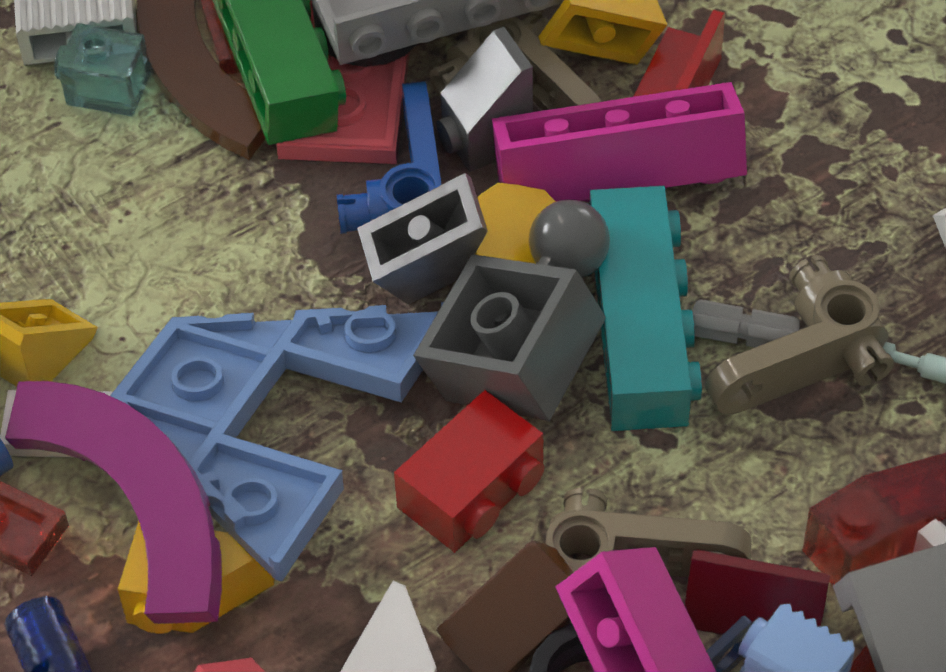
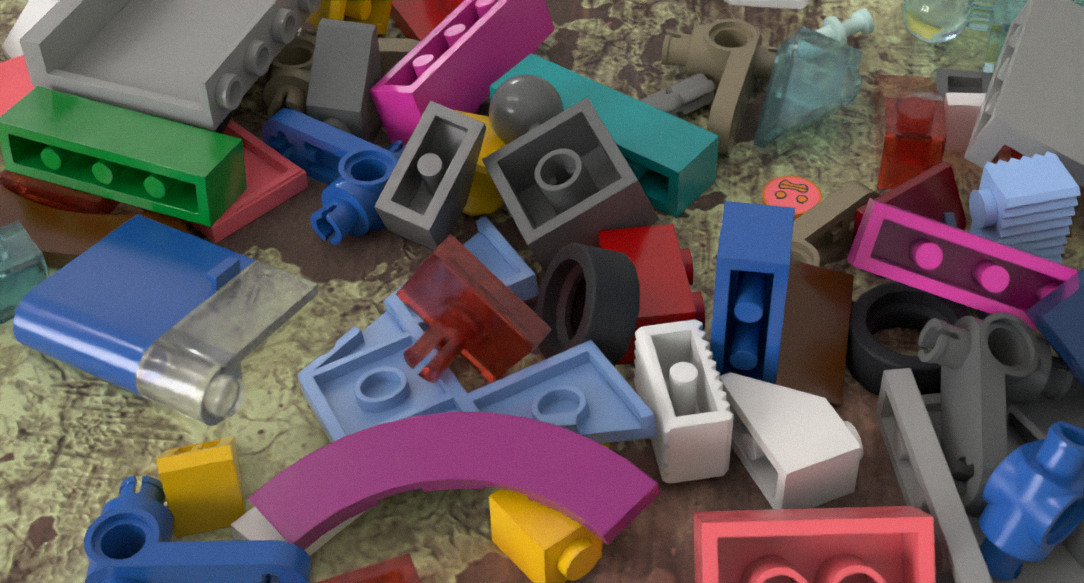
camera: 50 degrees left, 10 degrees down
none -> door [13,214,318,426]
none -> clear red tile [395,234,552,383]
none -> black tyre [536,243,640,367]
none -> white brick [633,319,734,484]
none -> blue brick [710,201,795,384]
none -> clear light blue slope [753,26,863,149]
none -> tile [761,176,822,220]

